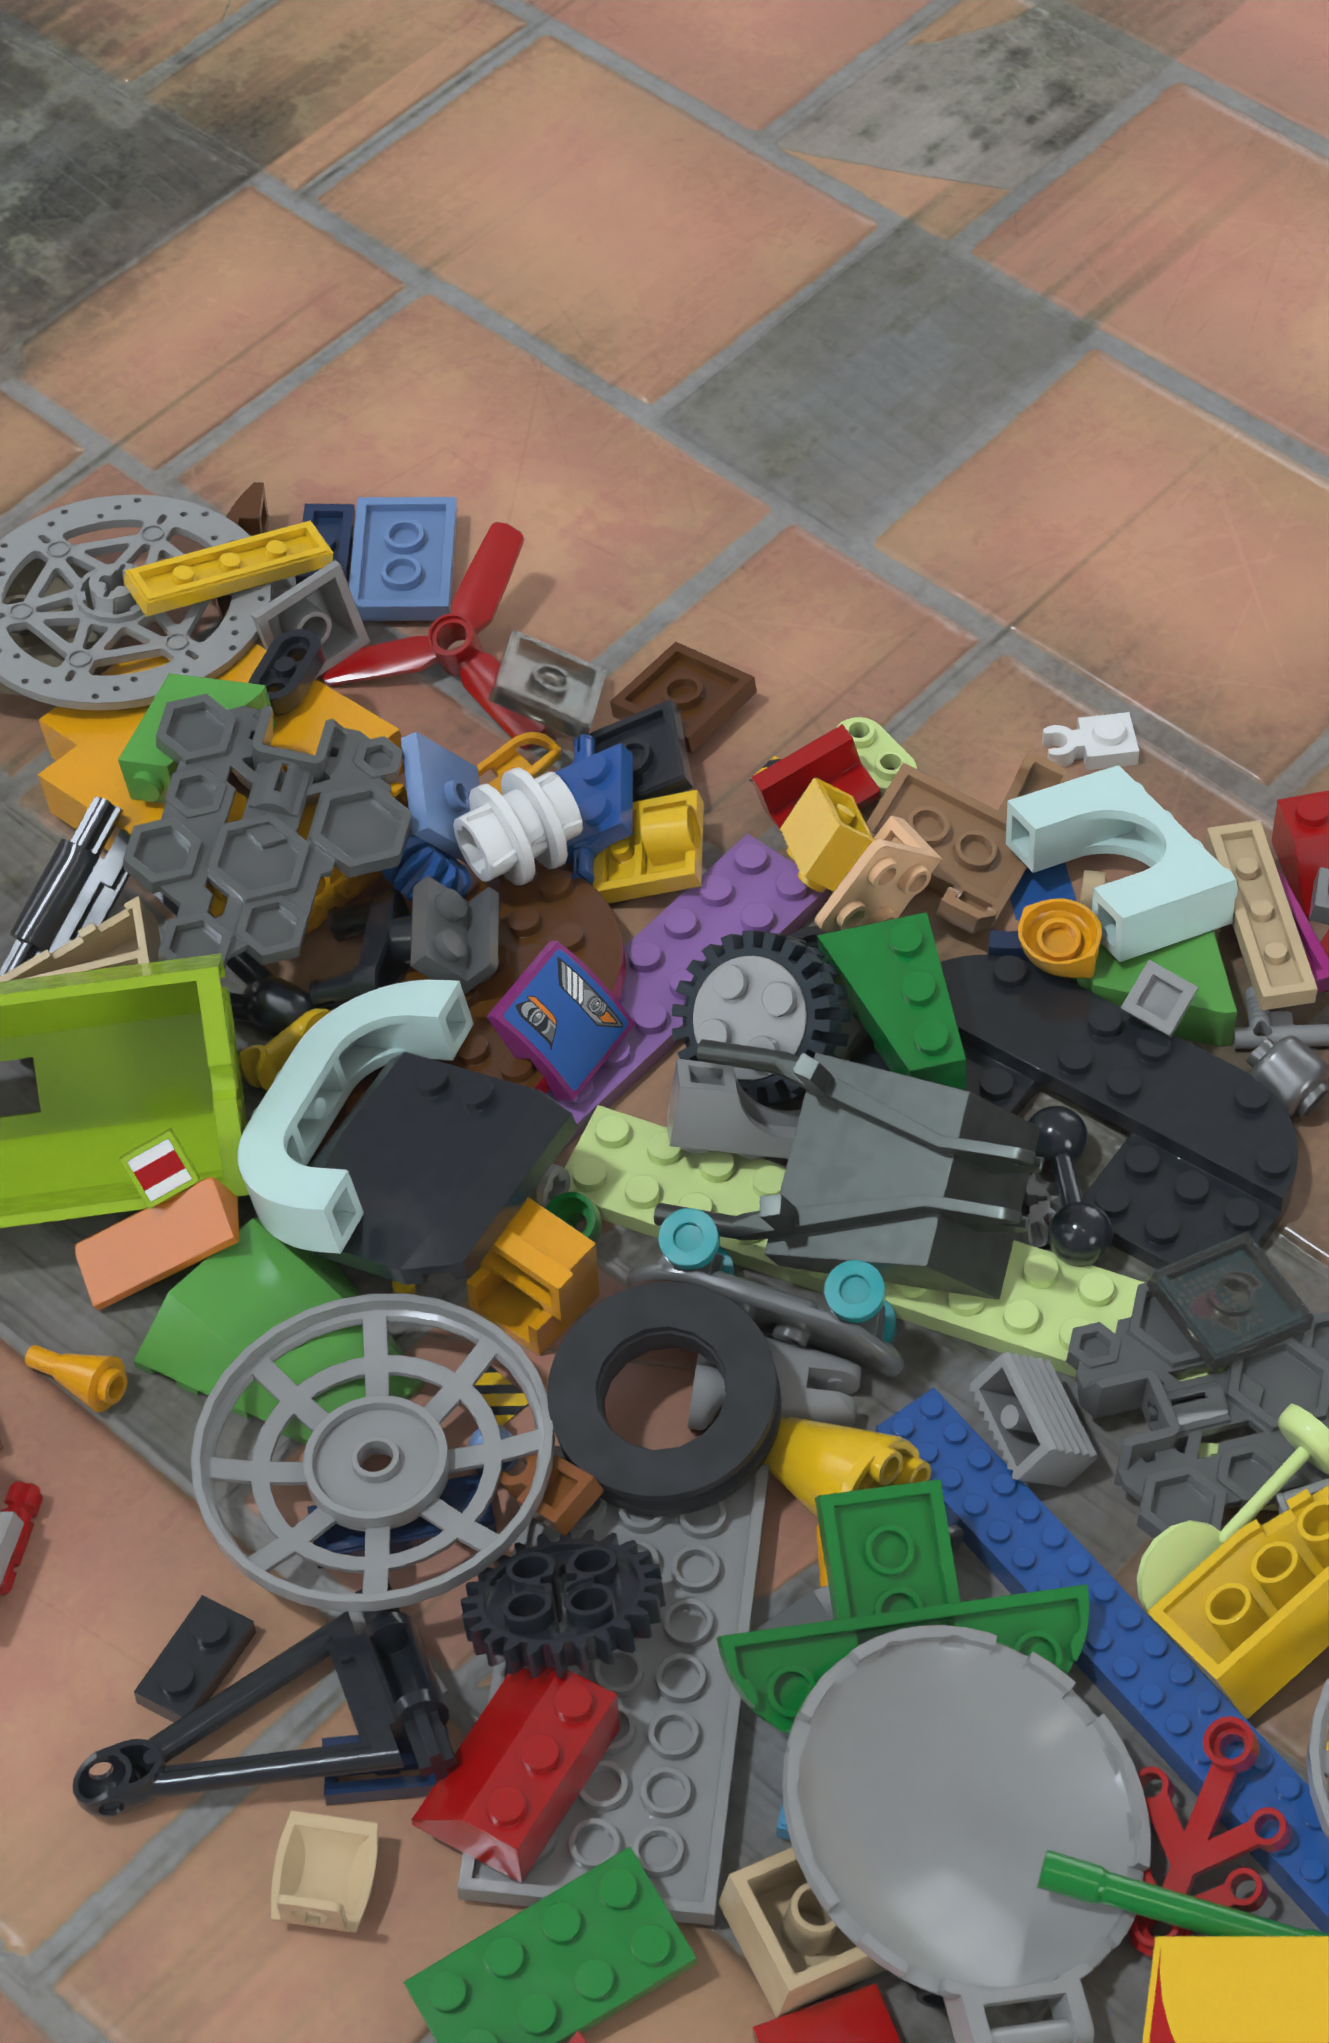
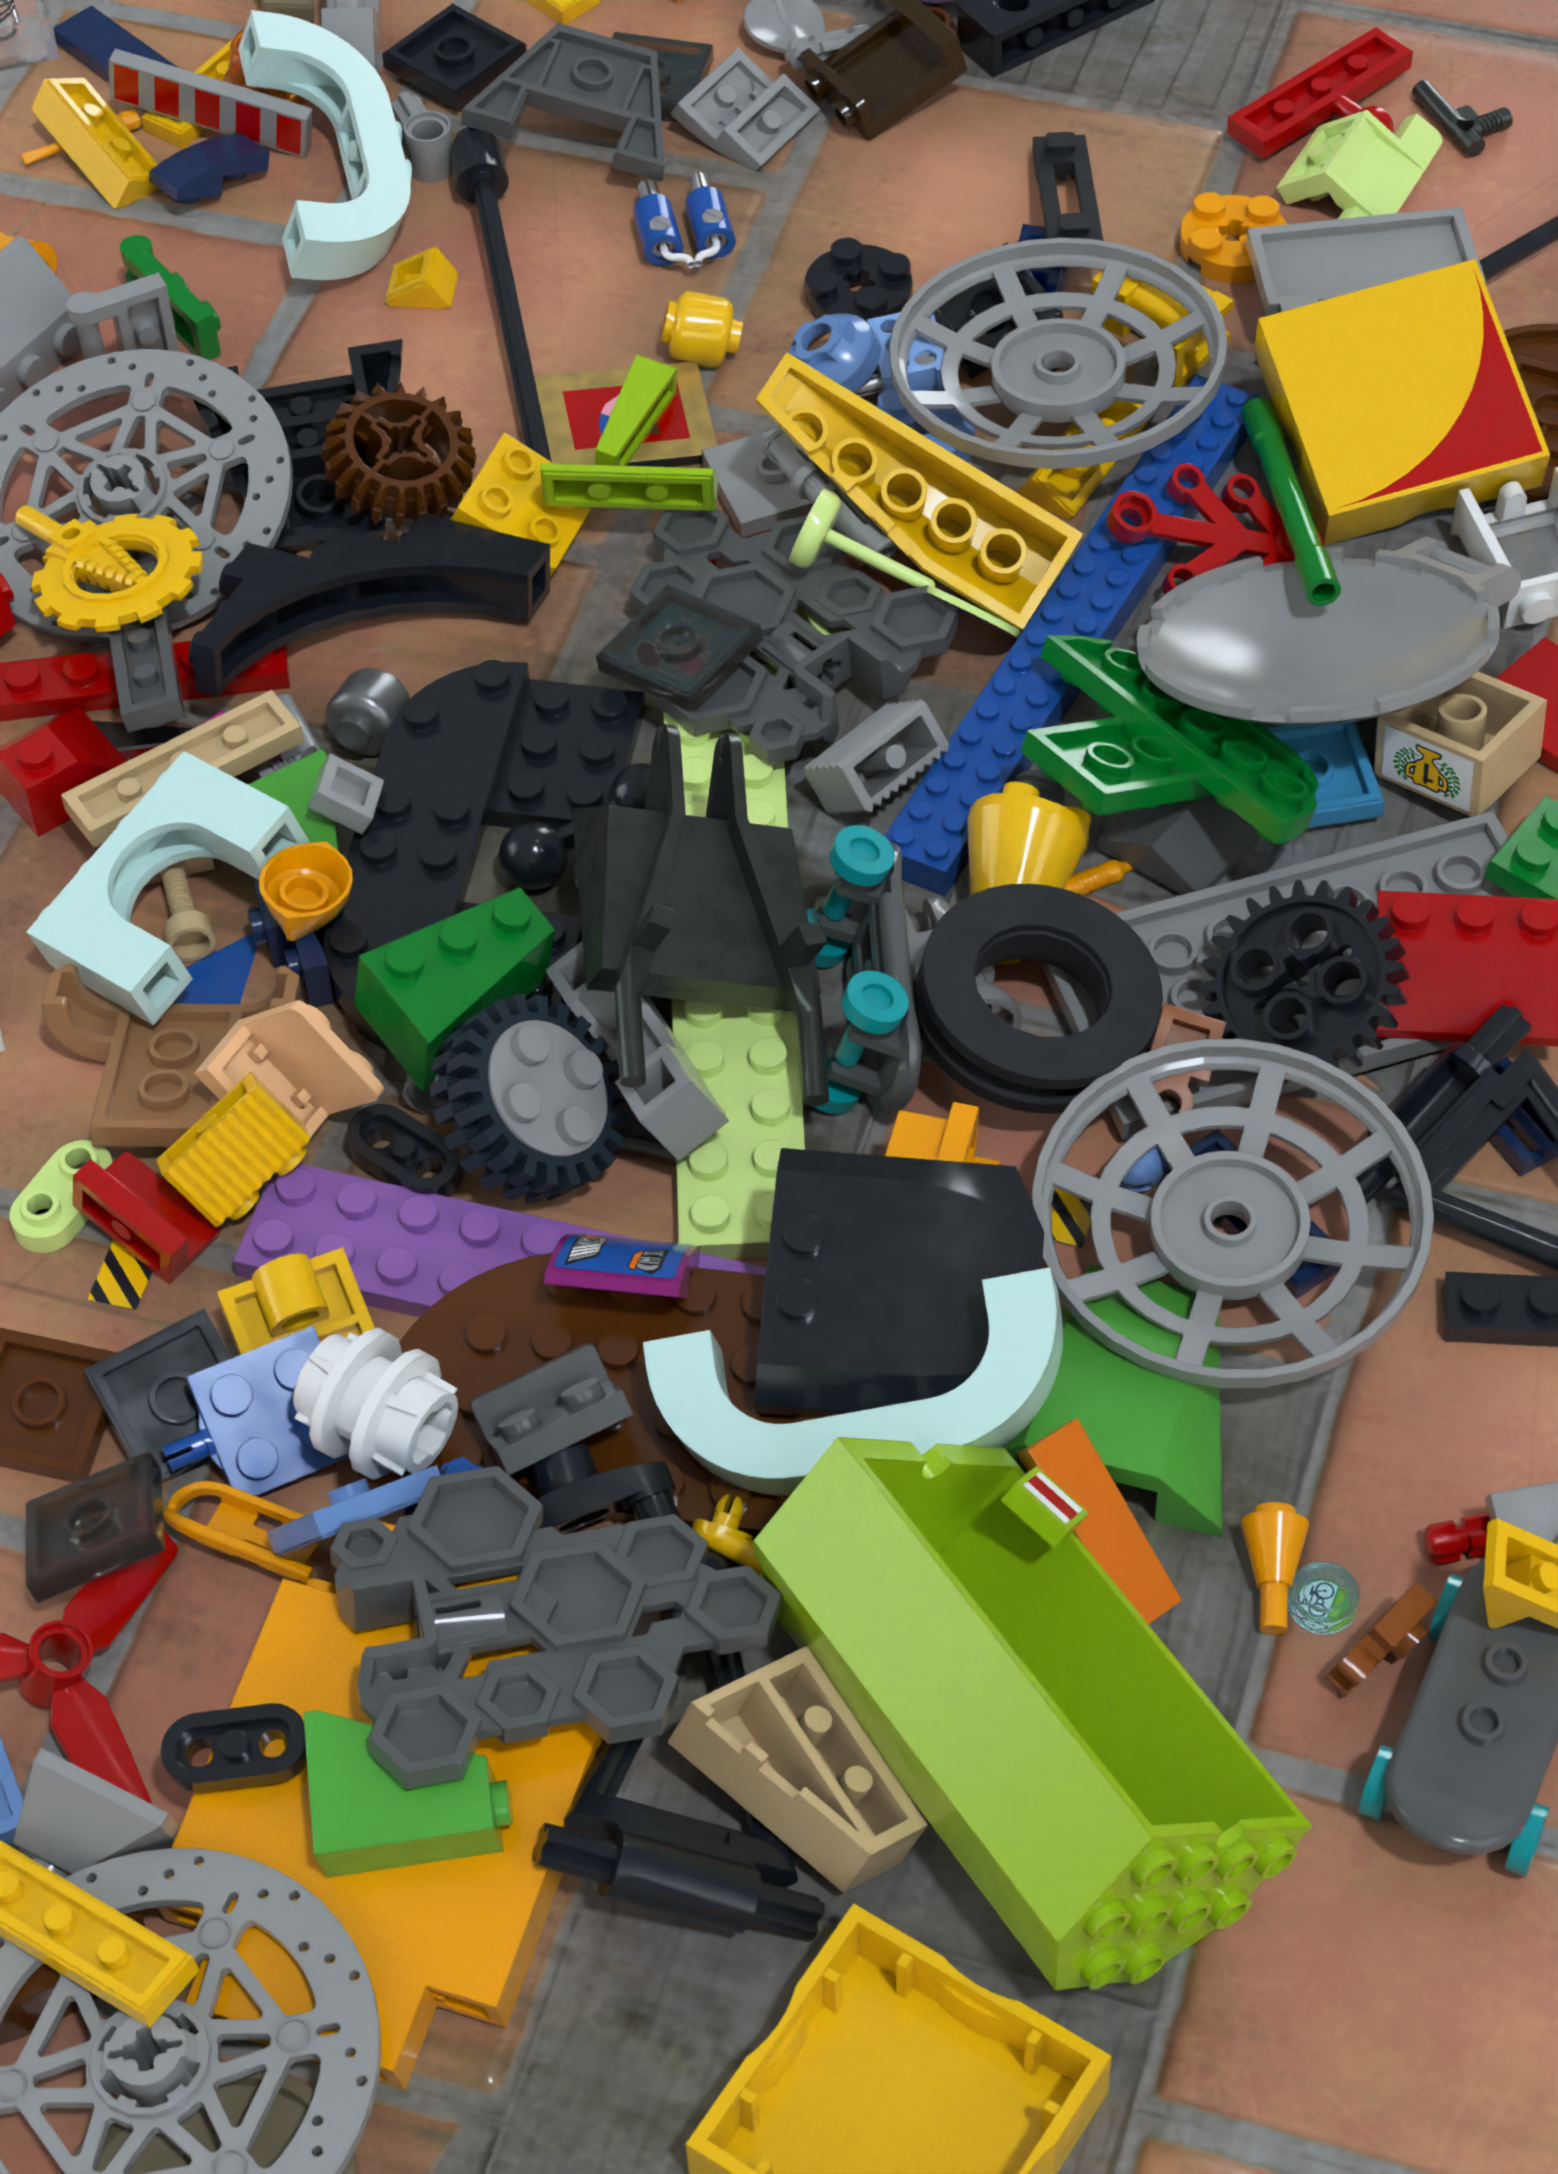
camera: 115 degrees left, 0 degrees up
none -> clear light blue tile [1288,1561,1360,1635]

